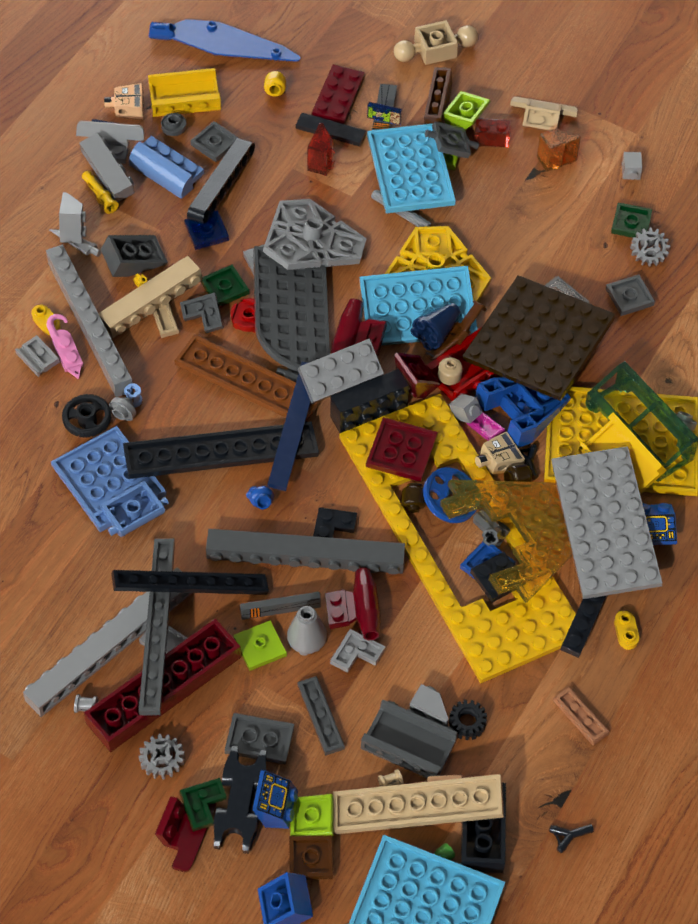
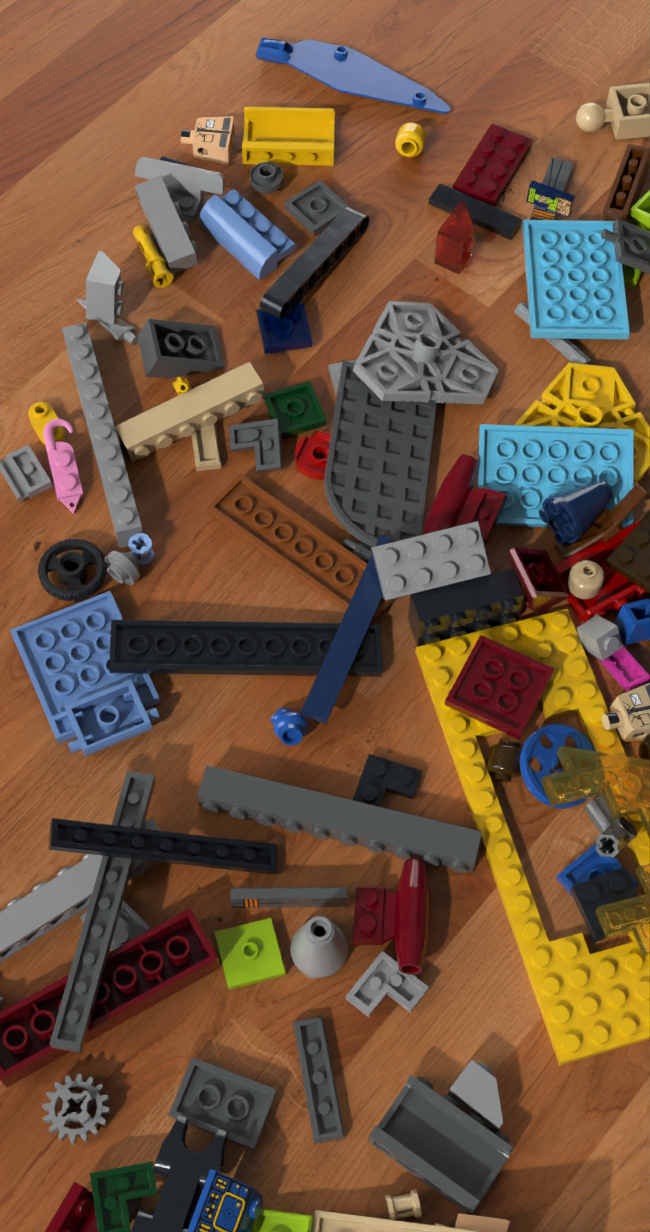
camera: 10 degrees right, 5 degrees up
black tyre [449,700,487,740] -> none

